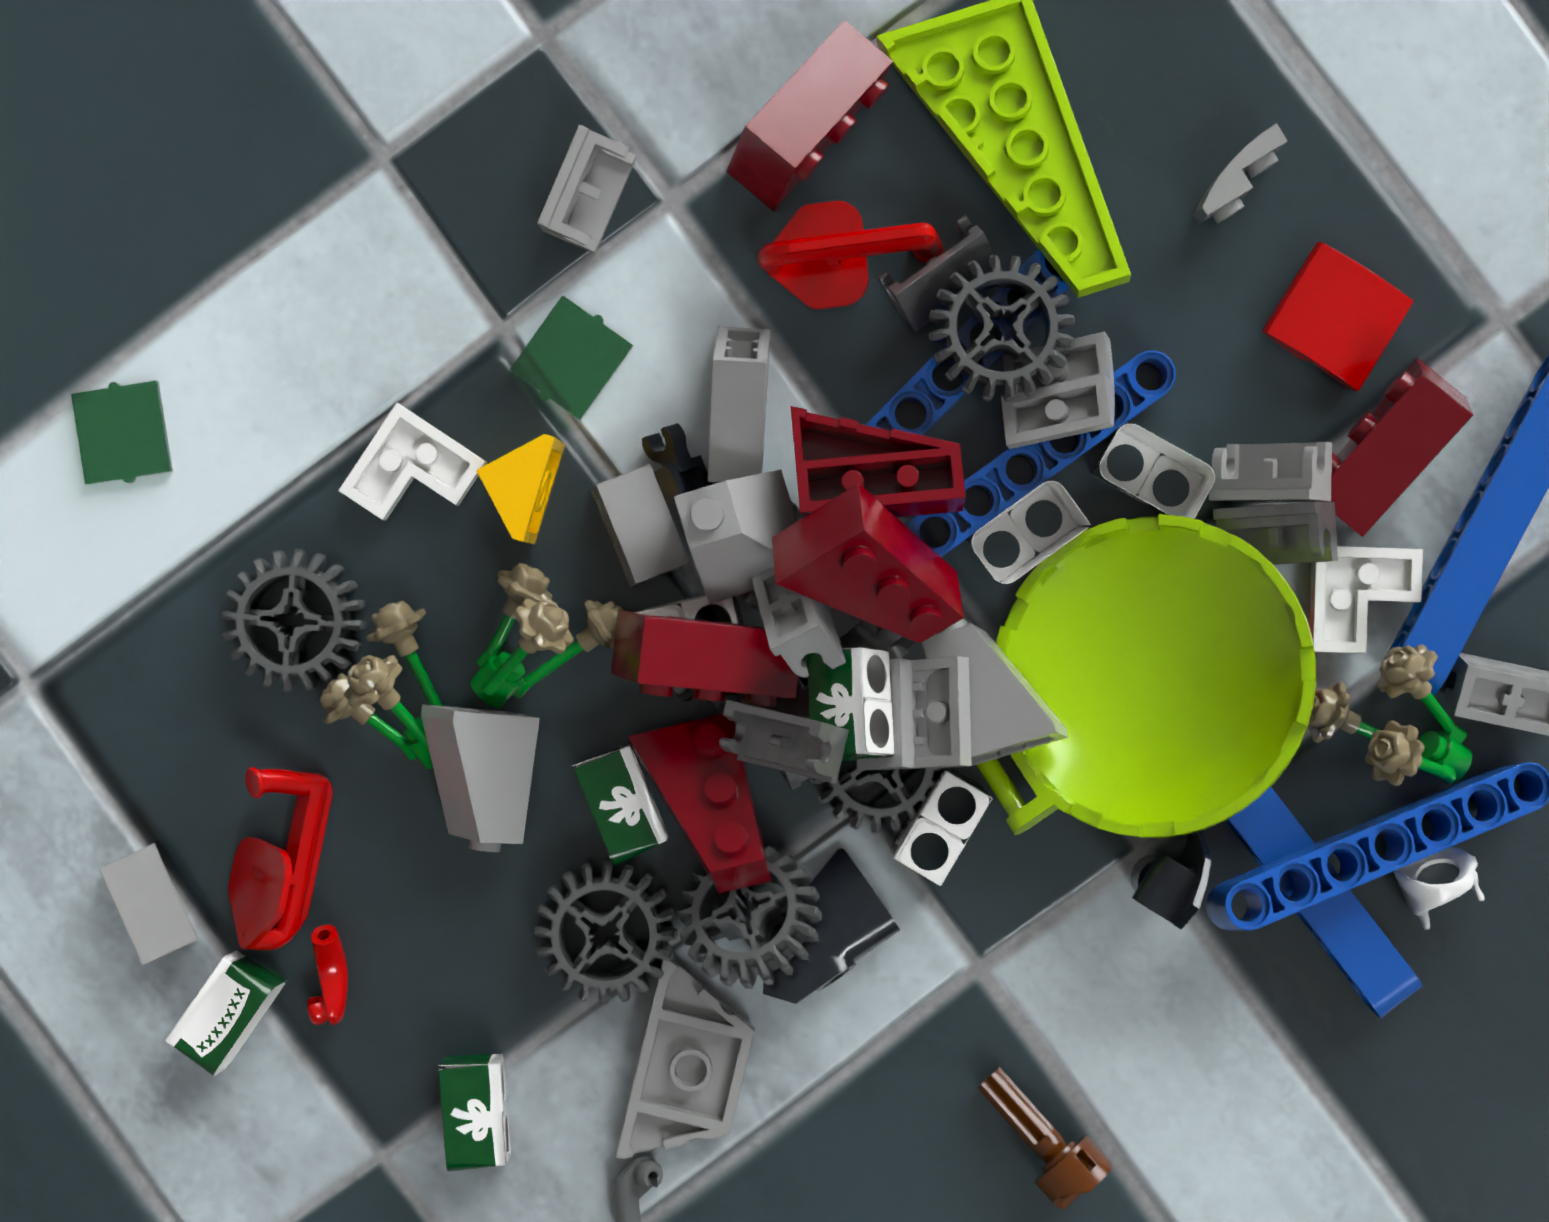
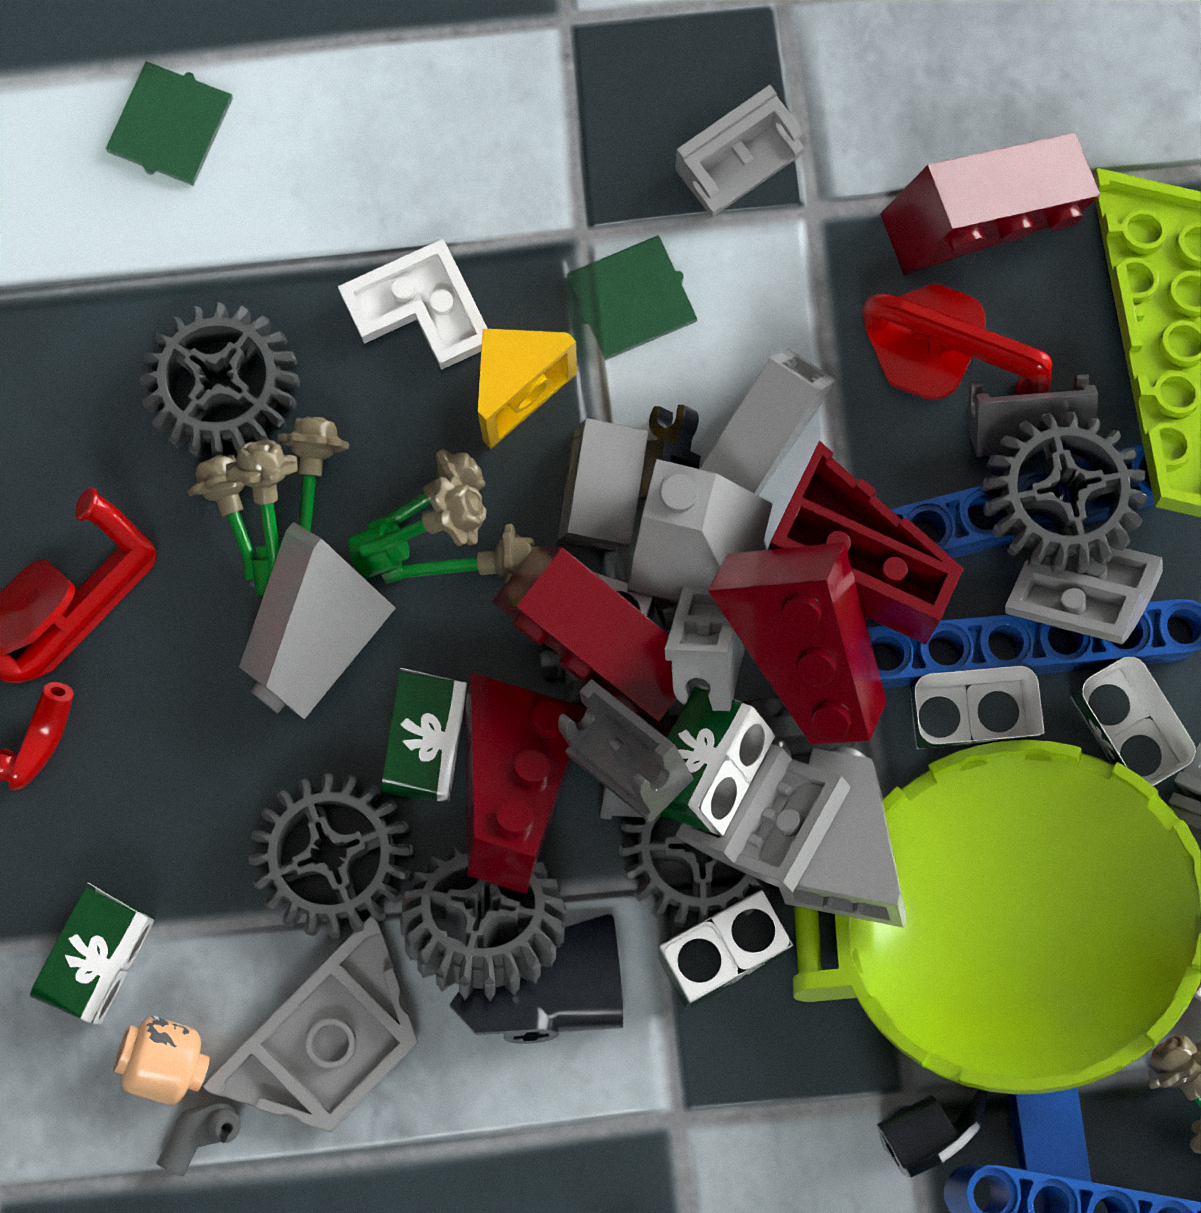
camera: 30 degrees right, 10 degrees down
none -> light nougat head [113,1016,210,1106]

